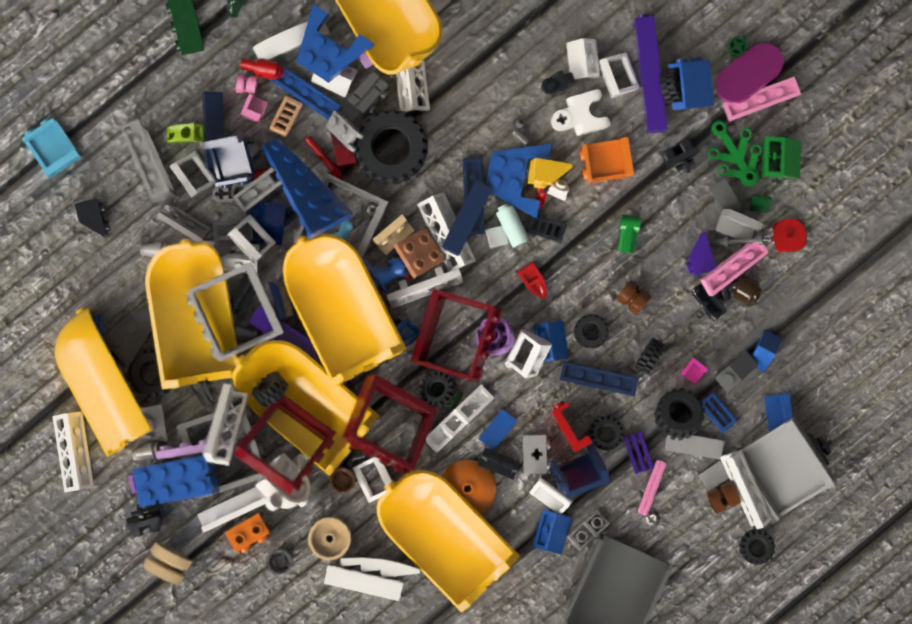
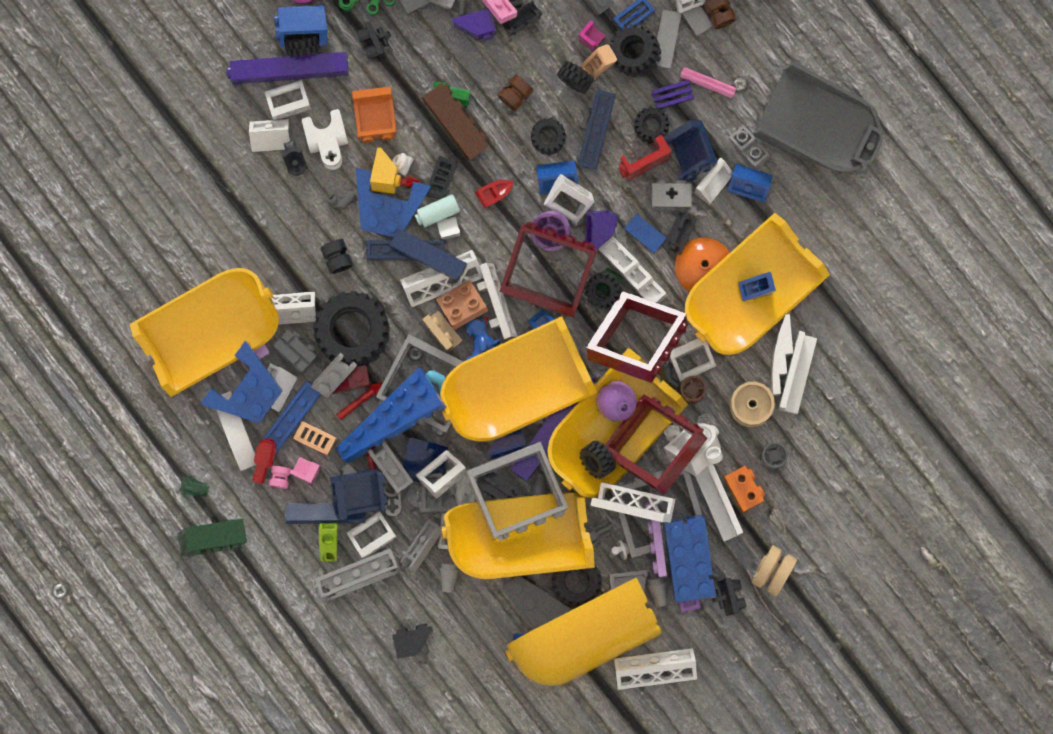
camera: 80 degrees left, 5 degrees down
medium azure panel [22,118,82,179] -> none
none -> black wheel [320,239,353,274]
none -> reddish brown brick [421,83,489,160]
none -> light nougat slope [581,44,617,80]
none -> dark purple slope [585,211,617,249]
none -> medium lavender cylinder [596,381,637,422]
none -> white plate [609,540,629,560]
none -> blue slope [738,272,776,301]

